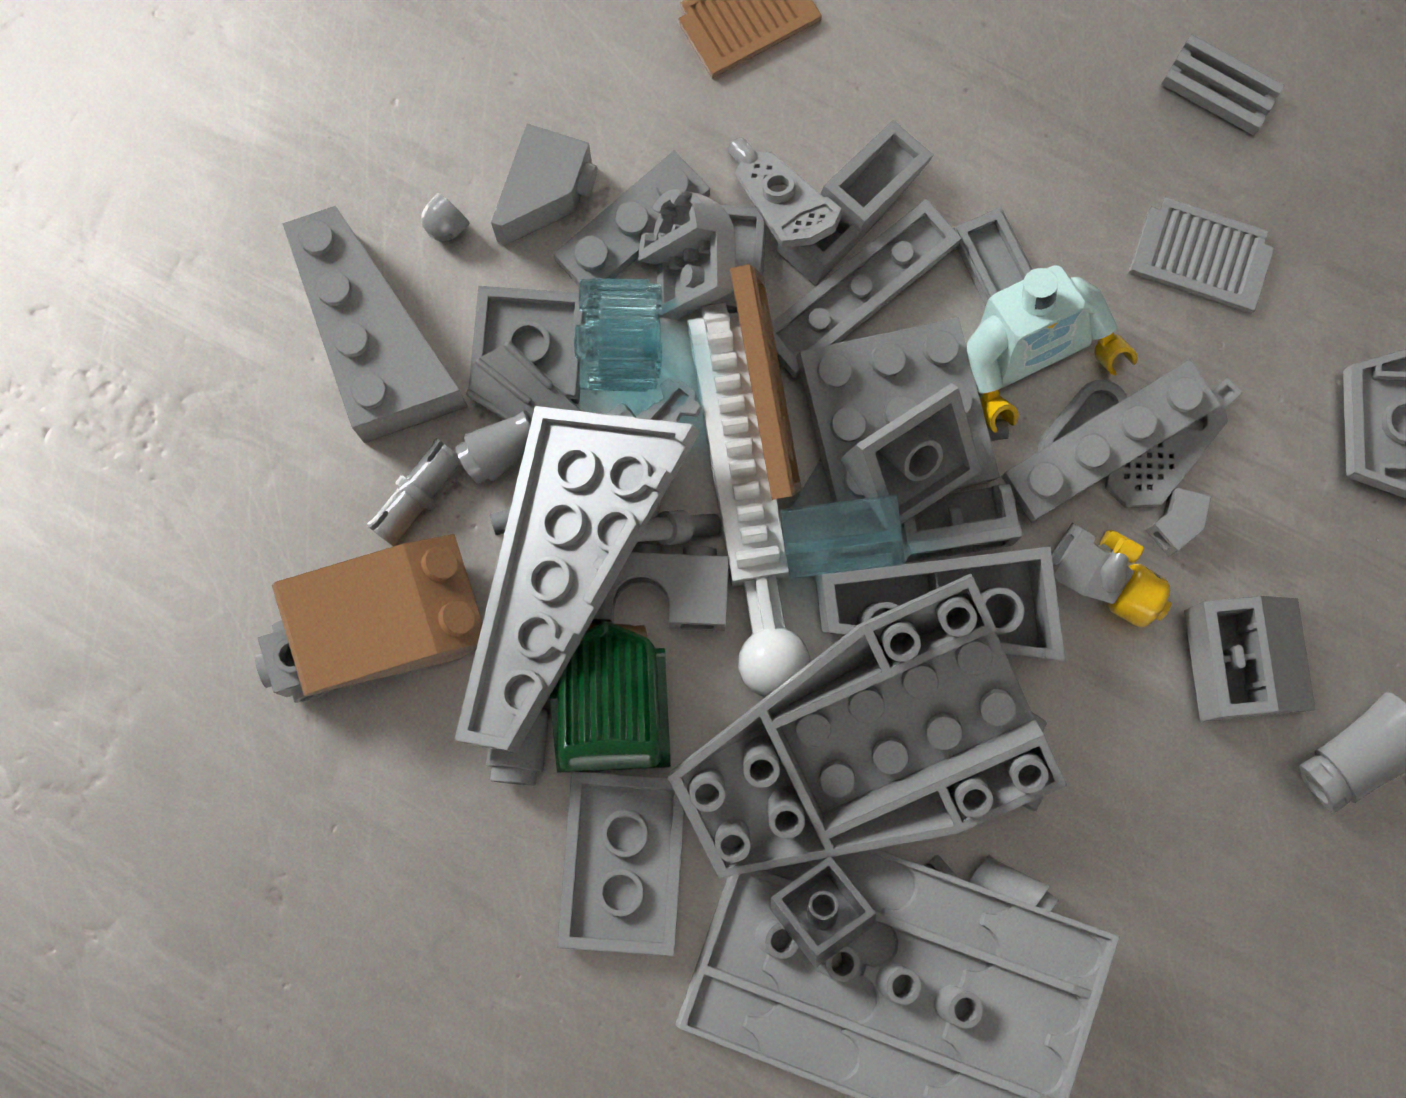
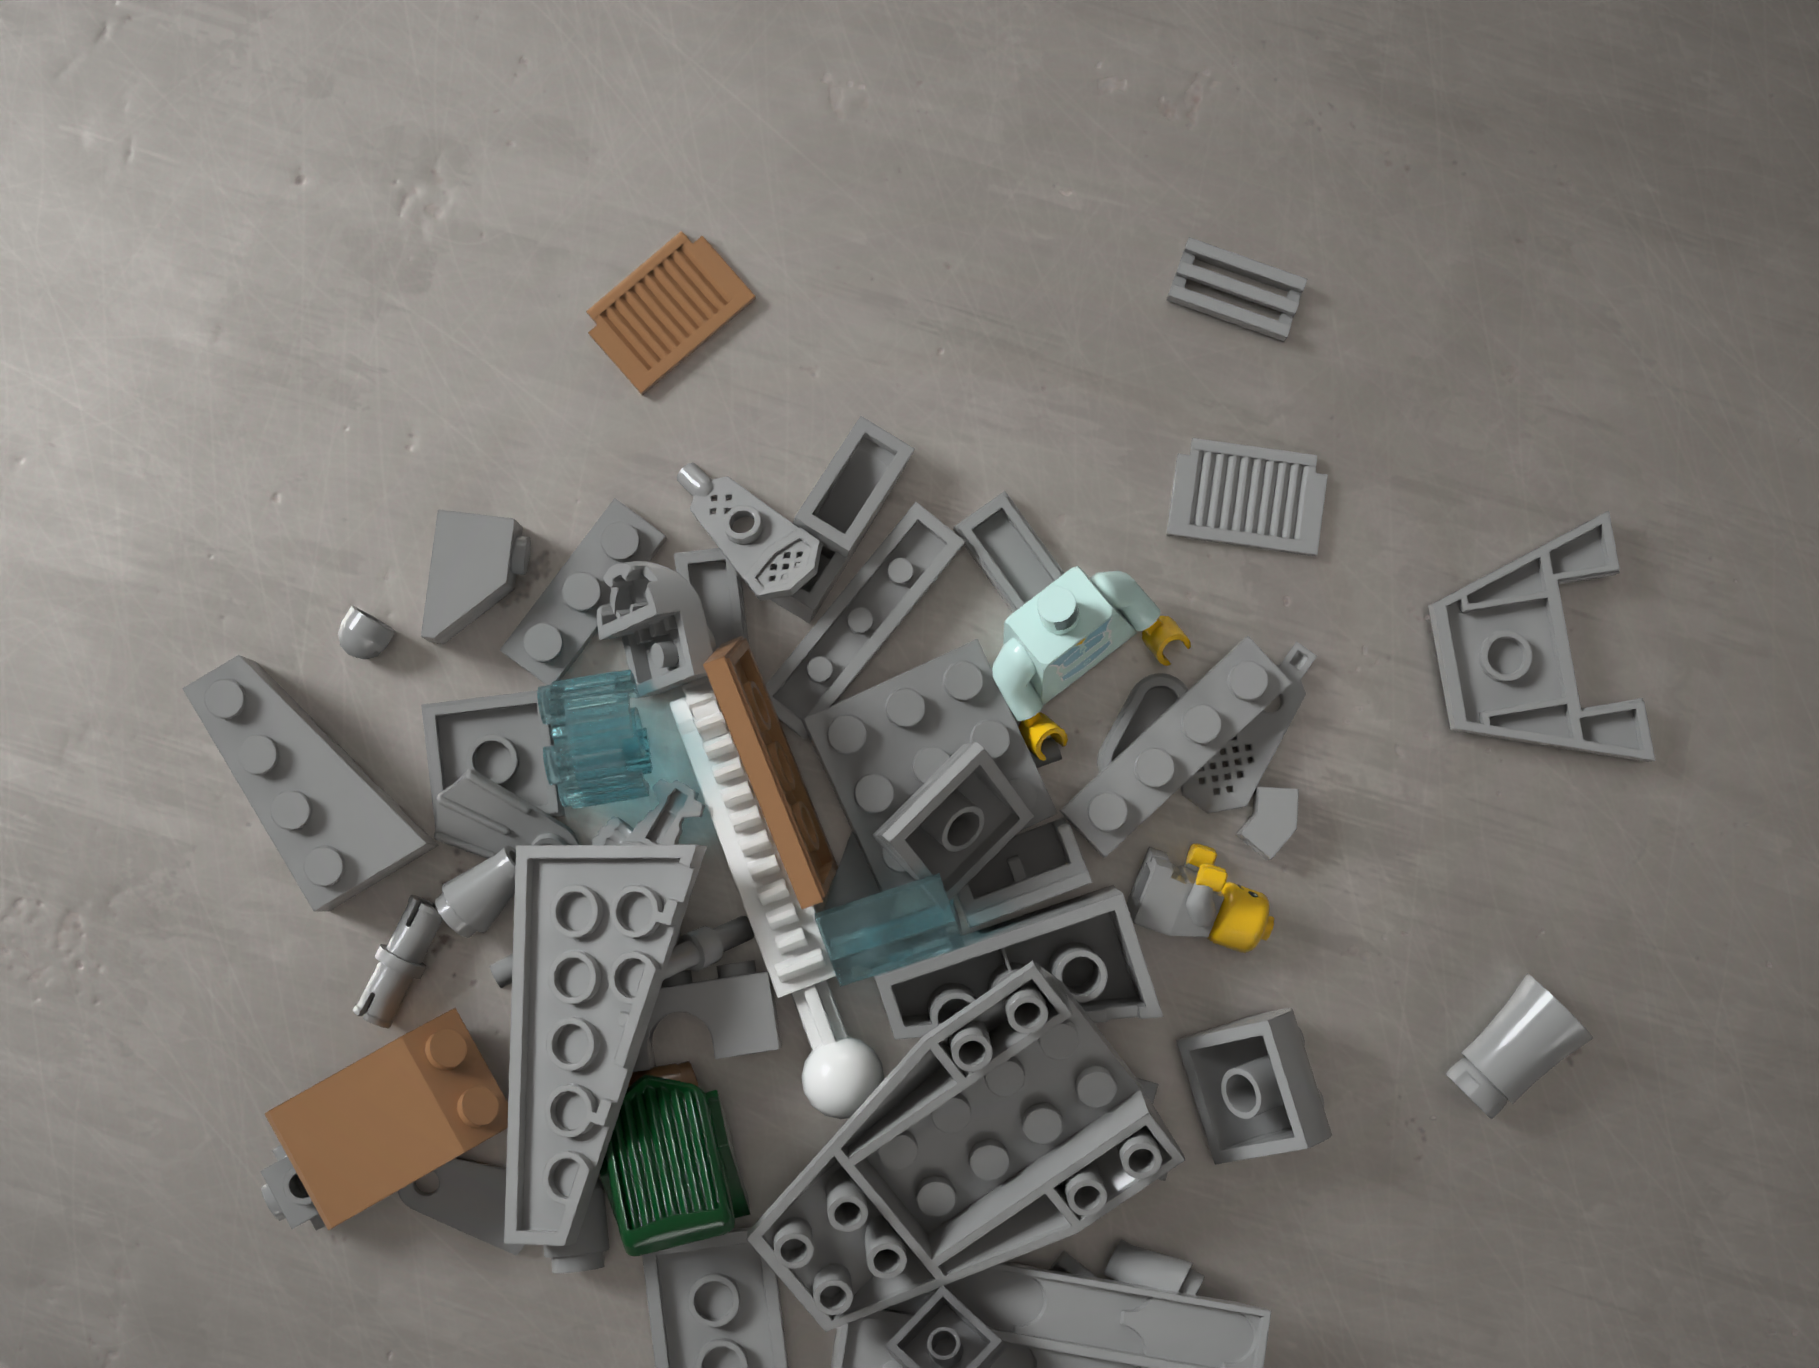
camera: 15 degrees left, 5 degrees up
light grey slope [1184,596,1316,722] -> none
none -> light grey piece [398,1158,525,1255]
none -> light grey brick [1176,1008,1332,1165]

